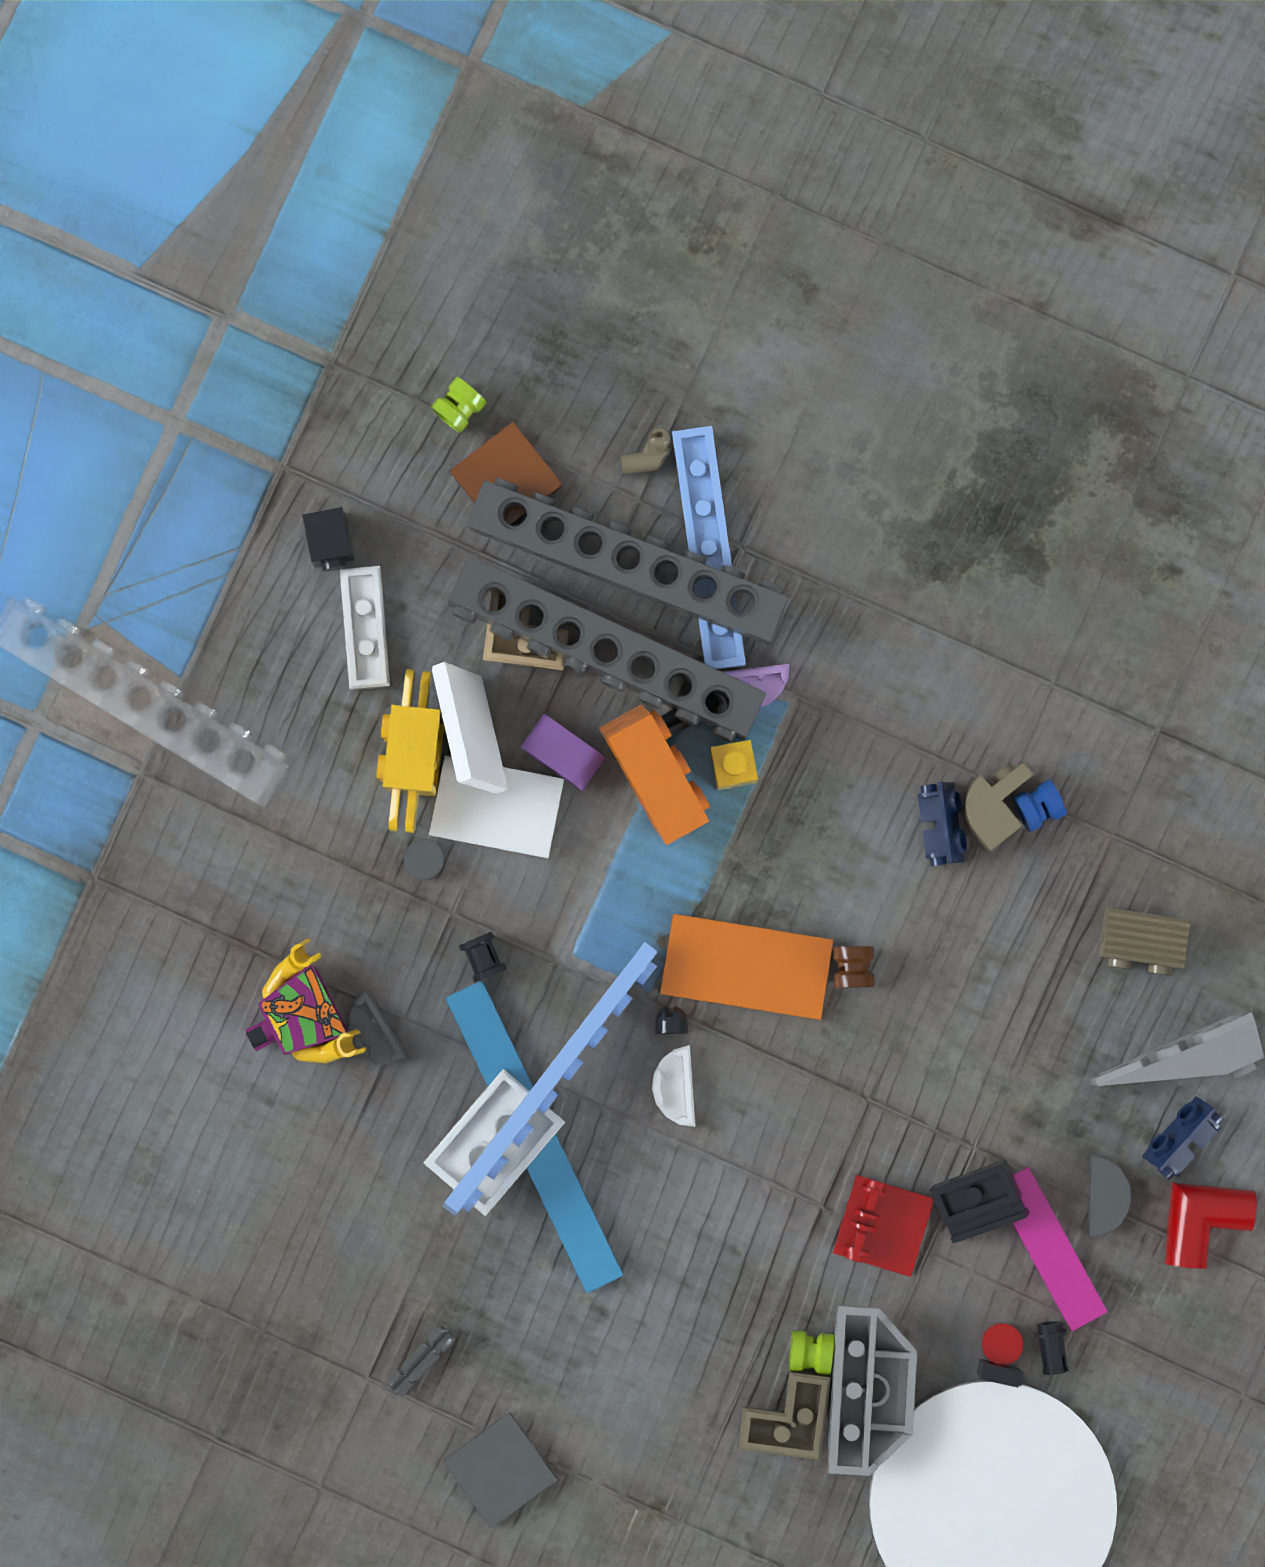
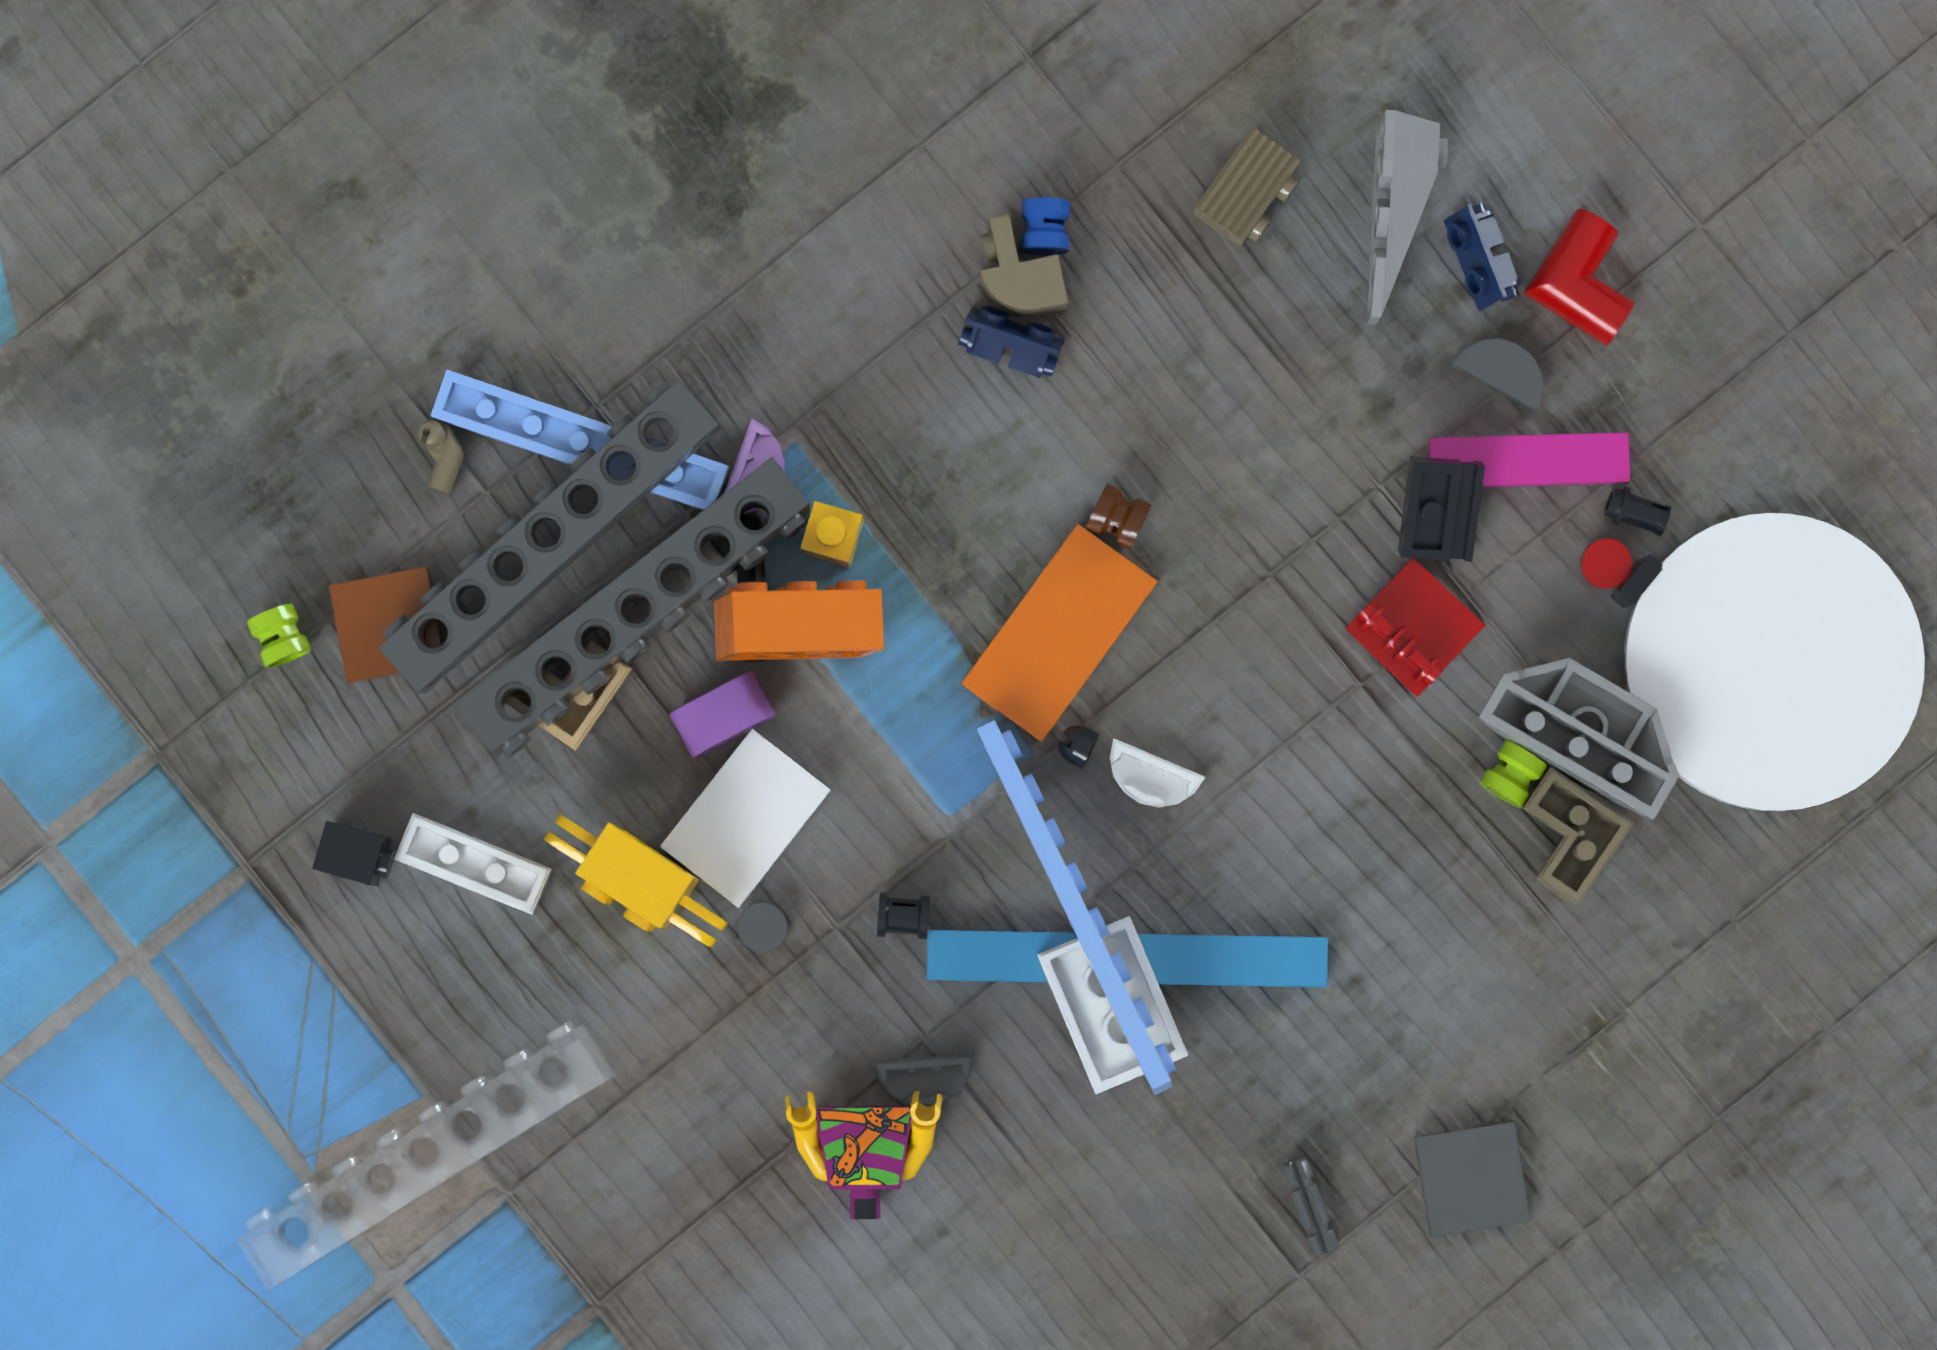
camera: 65 degrees left, 0 degrees up
white tile [432,662,508,794] -> none

